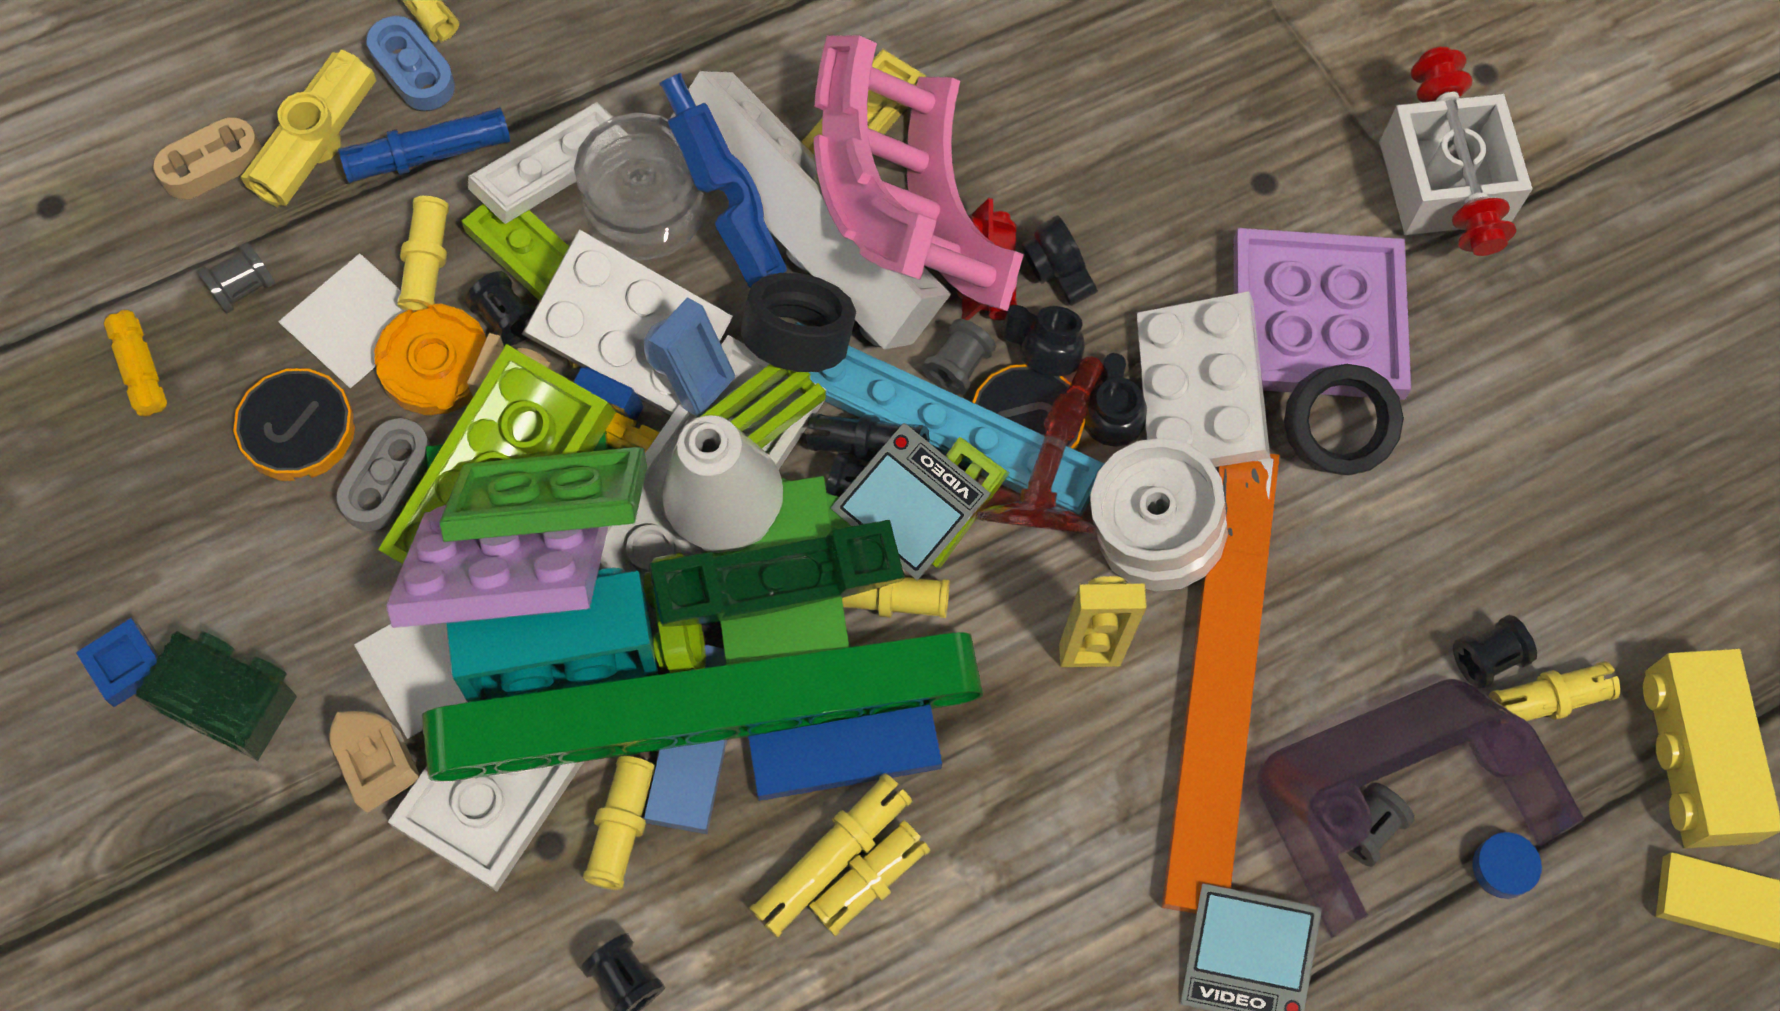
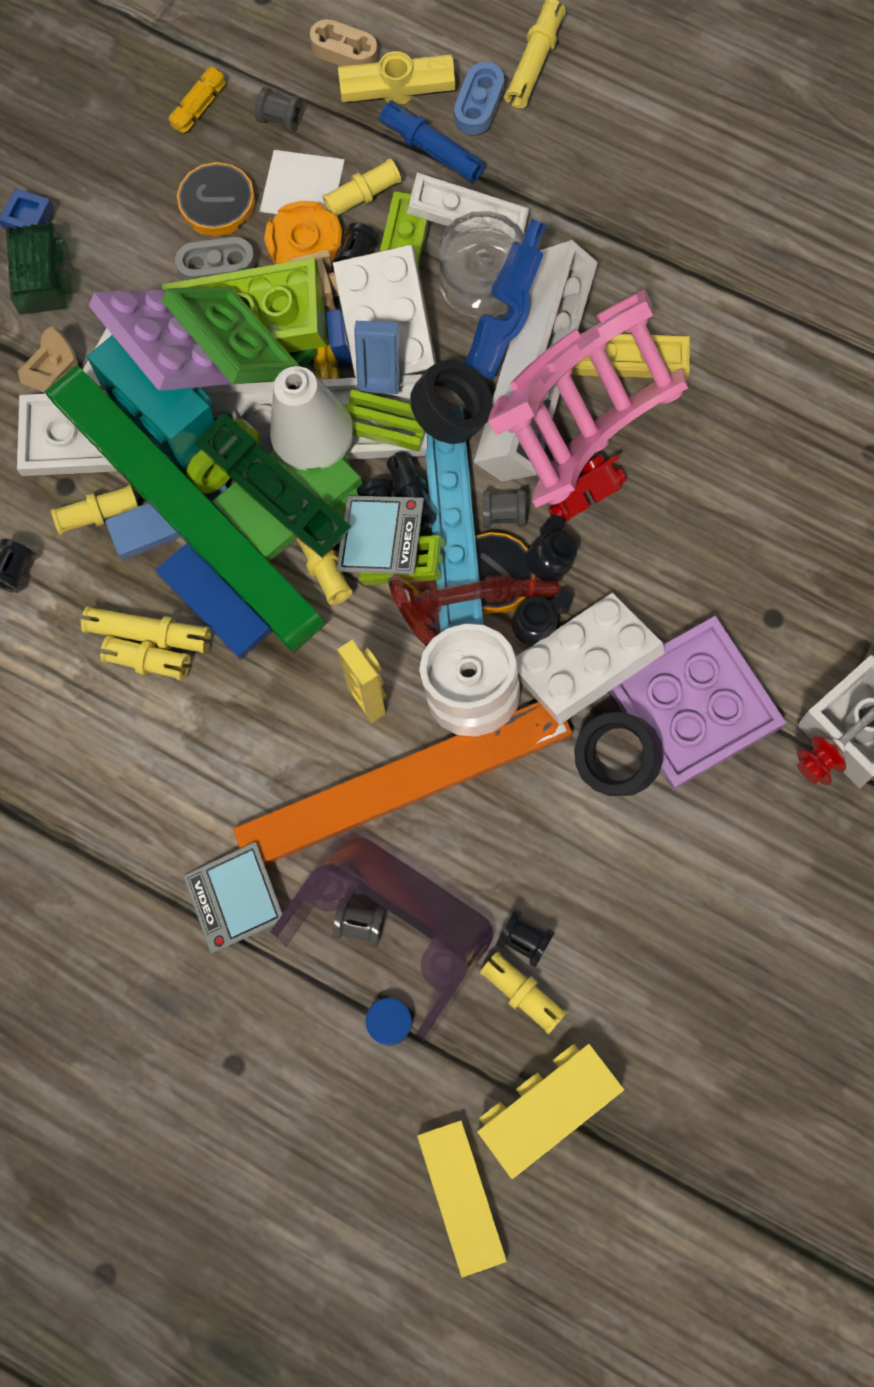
camera: 65 degrees right, 5 degrees up
black piece [1021,215,1098,306] -> none

